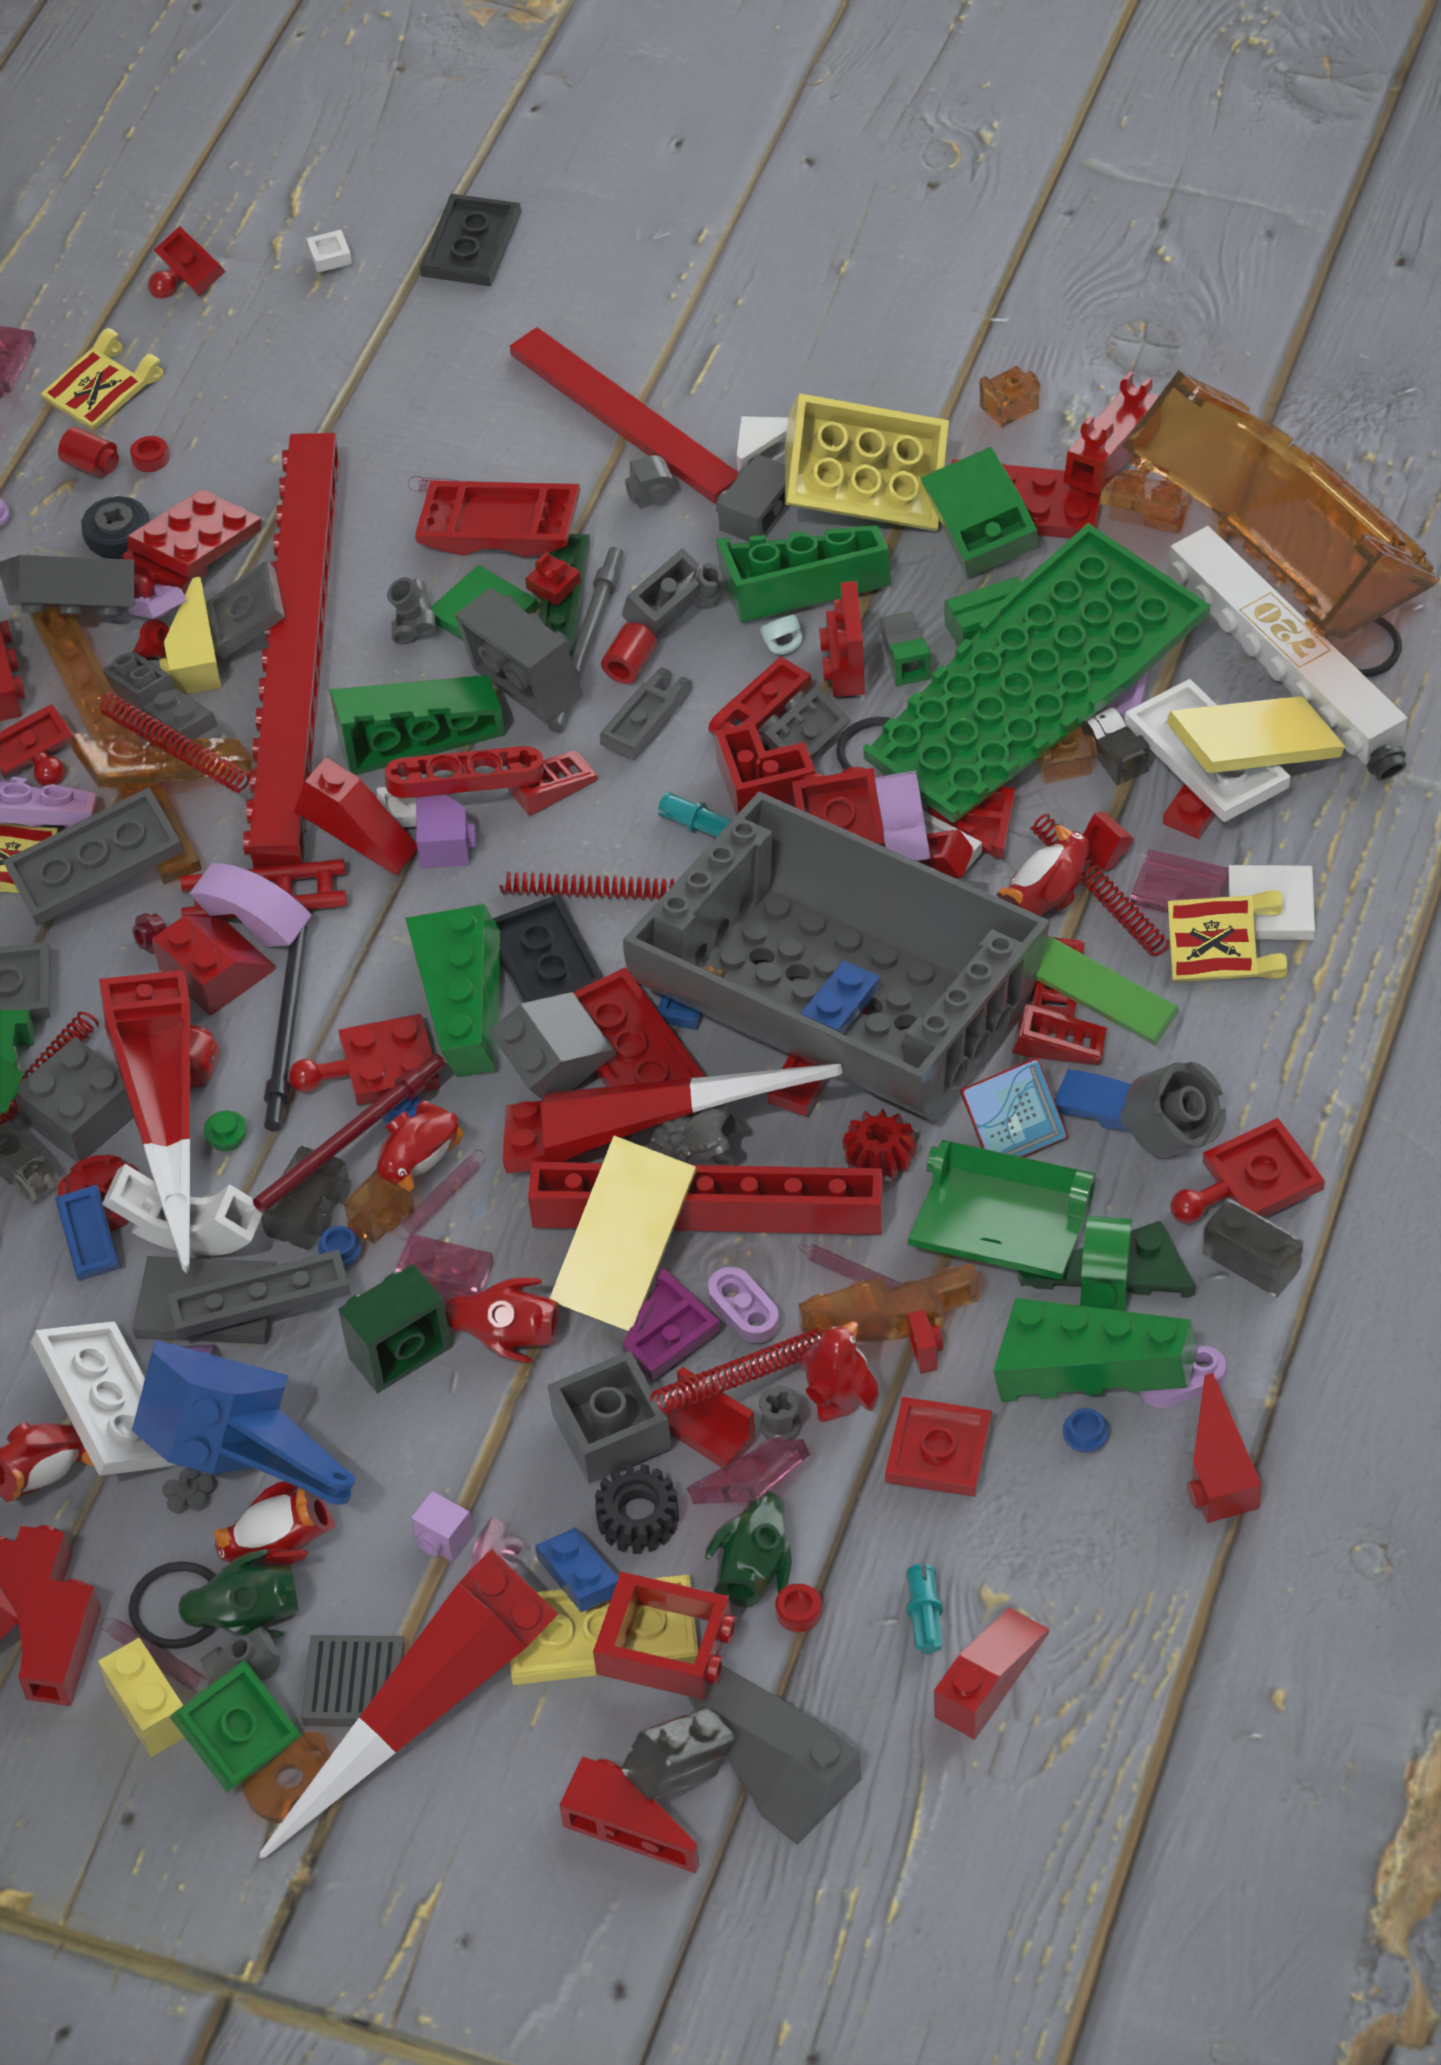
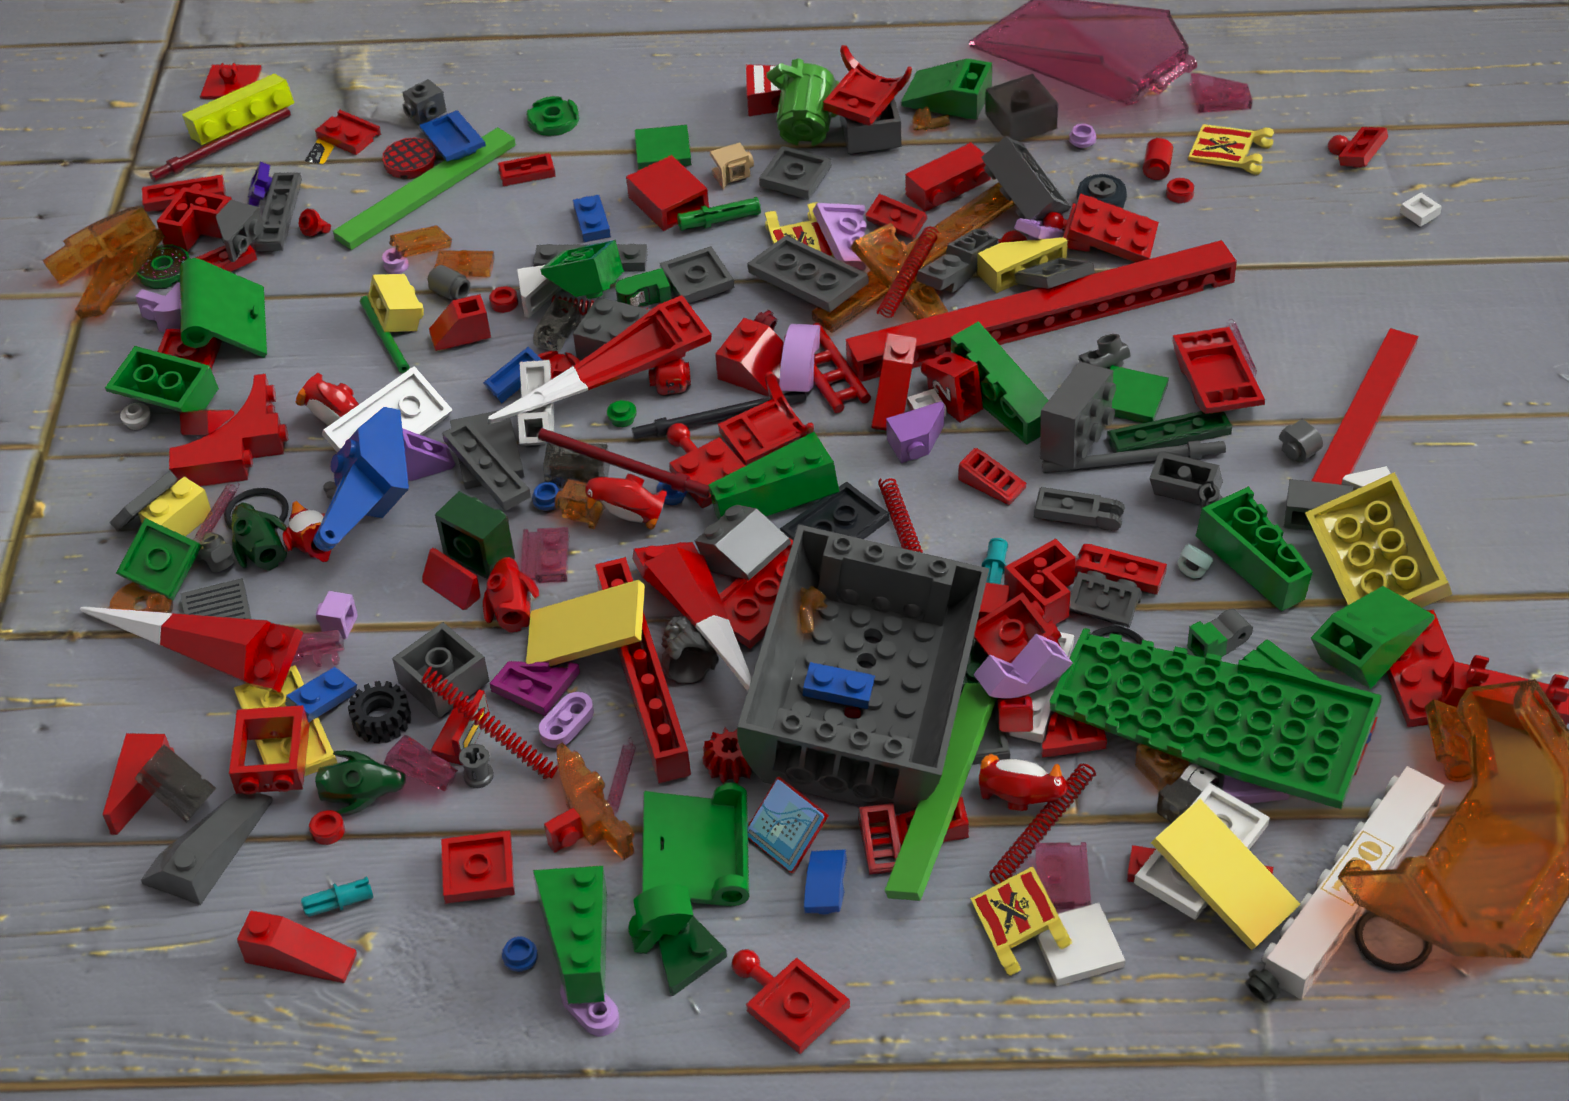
camera: 70 degrees right, 5 degrees down
red beam [385,746,543,798] -> none
clear pink piece [397,1150,485,1240] -> none
pearl dark grey tile [420,194,521,286] -> none
red tile [525,551,581,605] -> none
red brick [601,622,657,684] -> none
red animal [800,1321,879,1422] -> none
red plate [819,581,865,697] -> none
clear orange brick [979,365,1041,428] -> none
red tile [1083,811,1135,871] -> none
dark grey brick [1120,1062,1226,1159] -> none
red slope [1187,1373,1262,1523] -> none
clear smoke brick [1202,1198,1304,1297] -> none
none -> dark grey tile [110,471,177,530]
none -> red slope [422,548,481,610]
none -> red piece [718,372,814,466]
none -> red torso [921,352,983,423]

